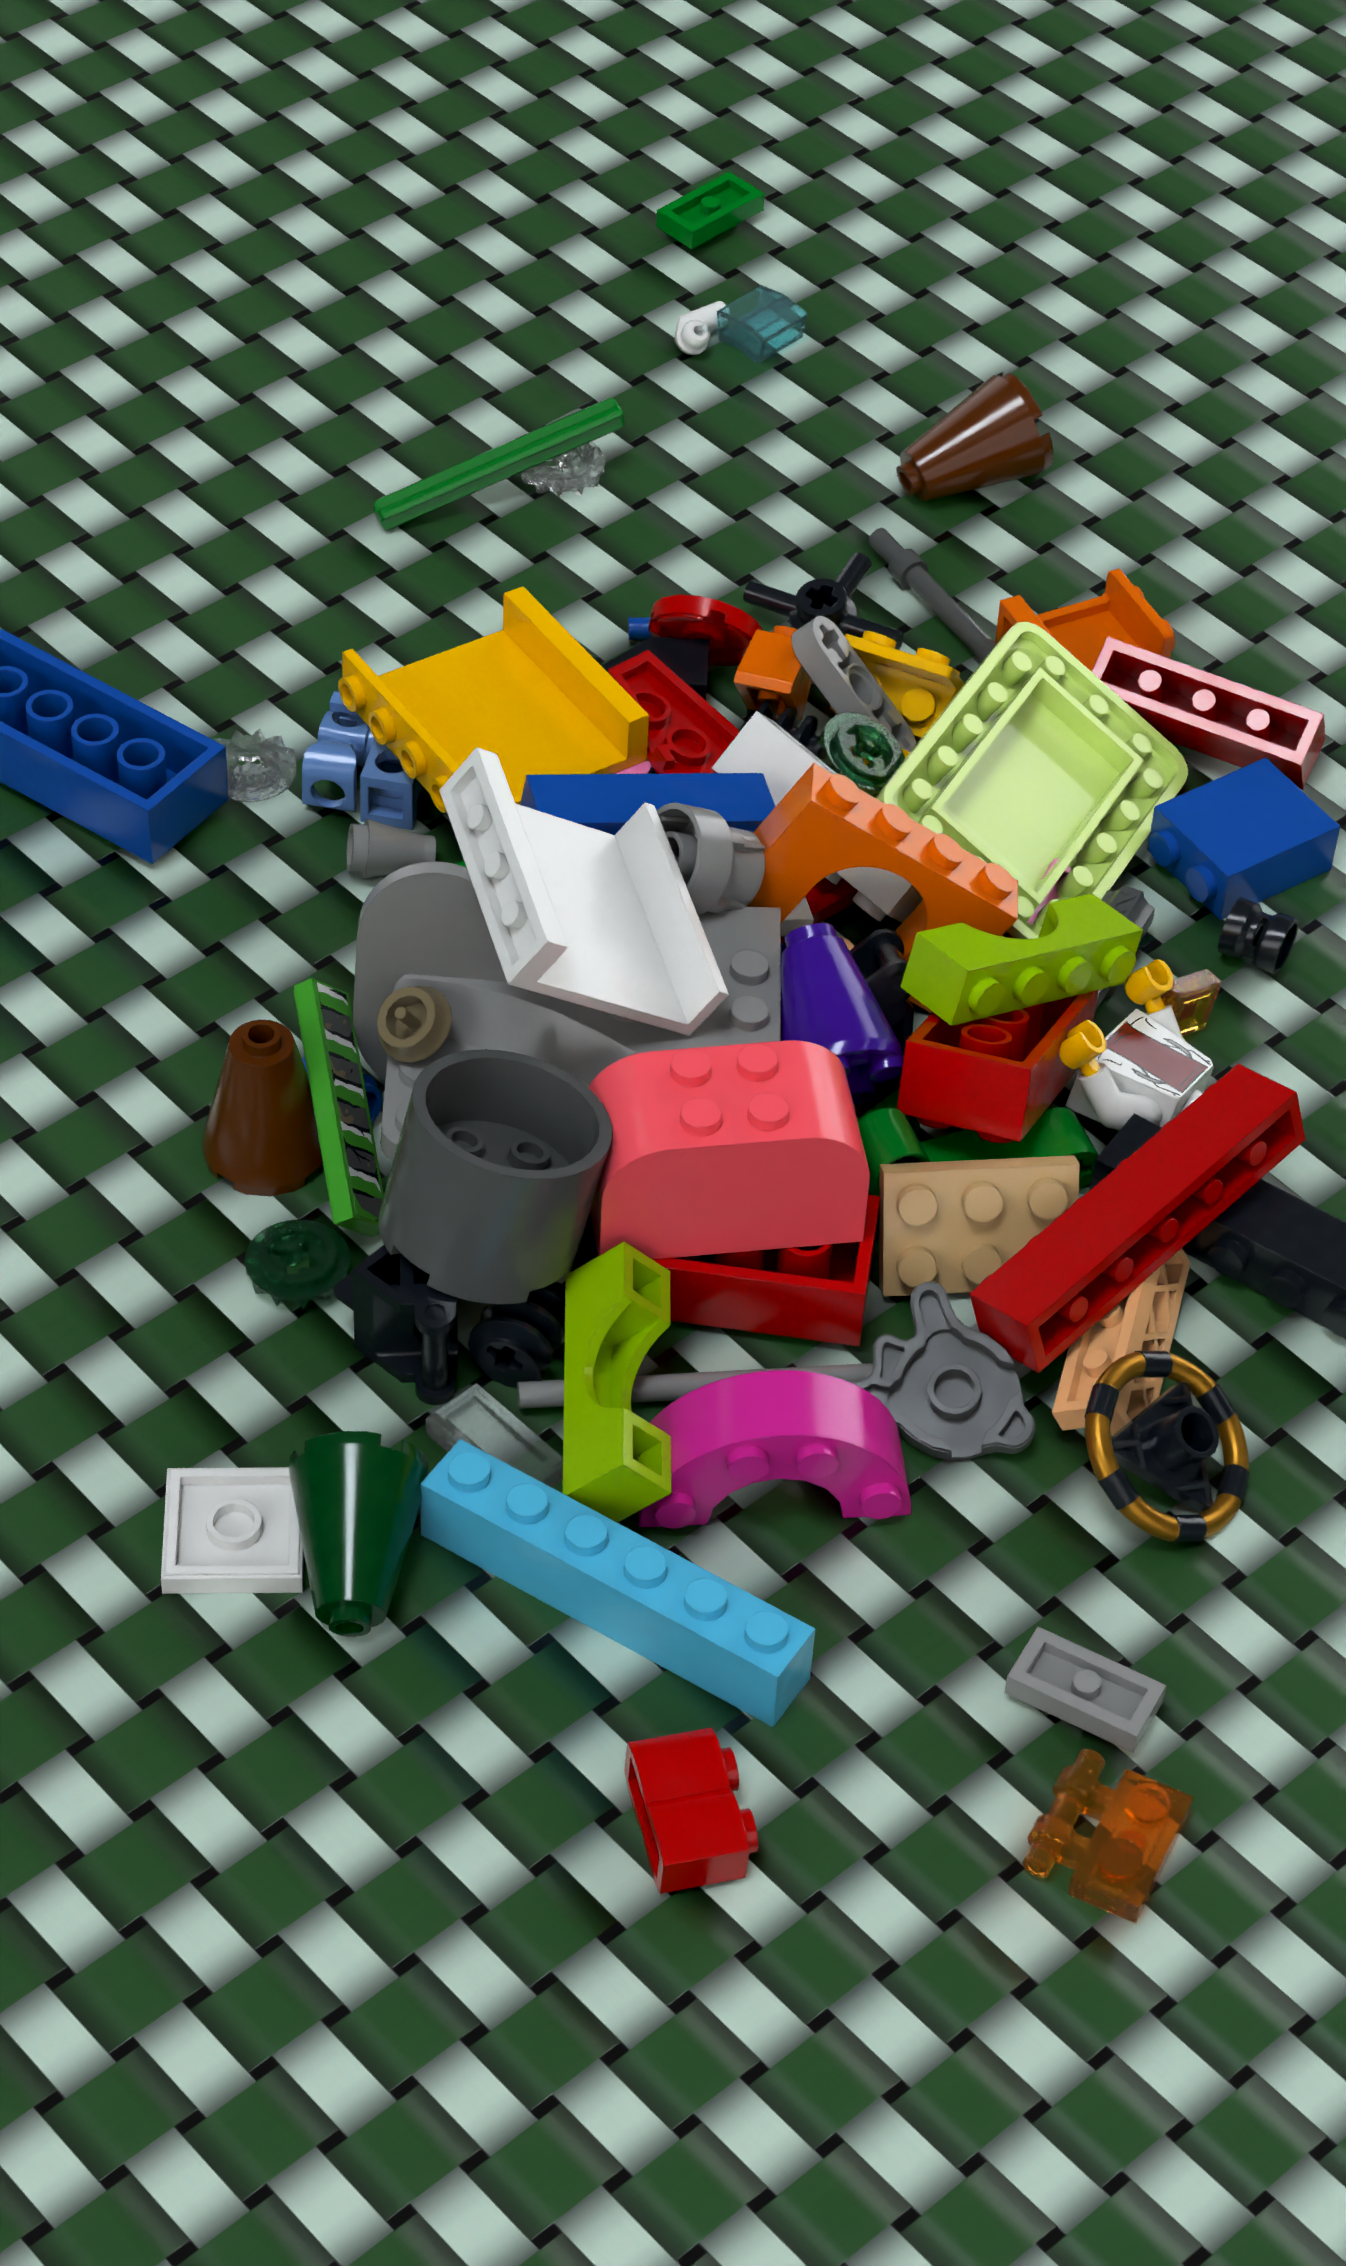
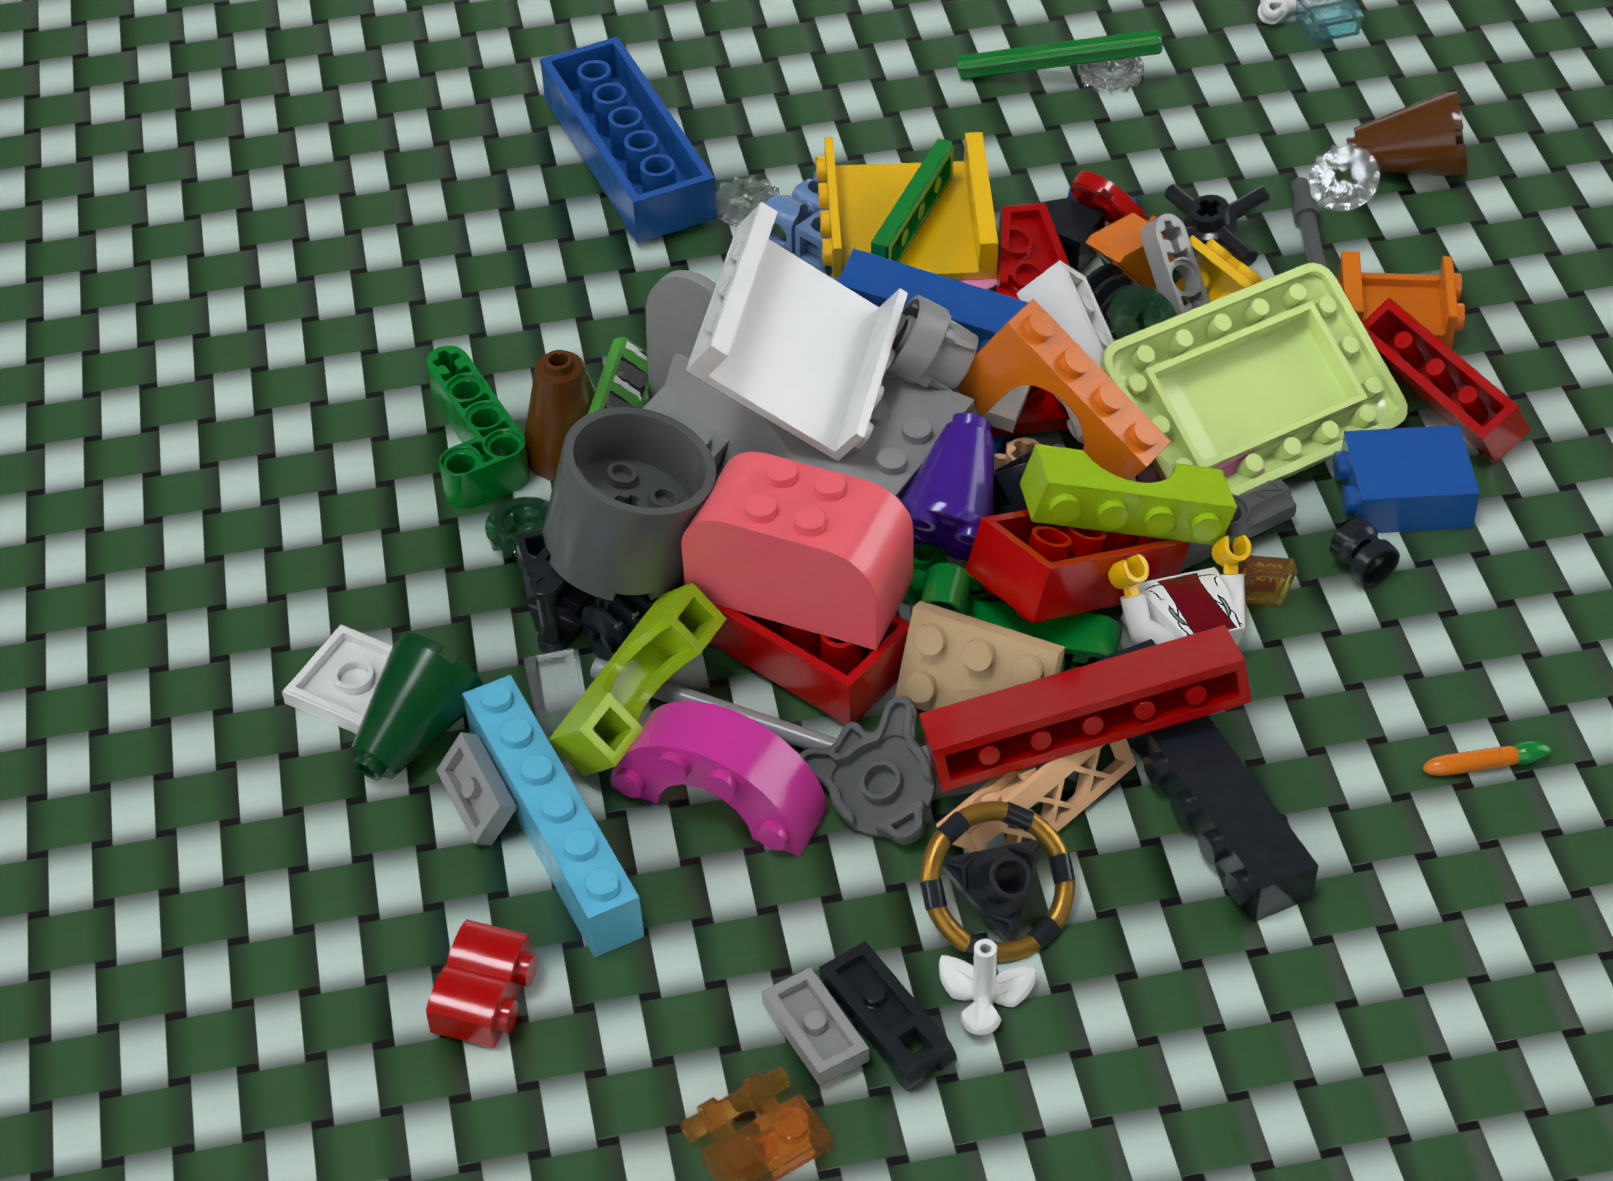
camera: 35 degrees right, 0 degrees up
dark tan hat [377,986,452,1063] -> none
none -> green beam [426,345,530,509]
none -> light grey plate [436,732,517,846]
none -> black plate [819,941,957,1090]
none -> green tile [871,138,954,262]
none -> white plant [939,939,1037,1035]
none -> clear gear [1309,143,1380,211]

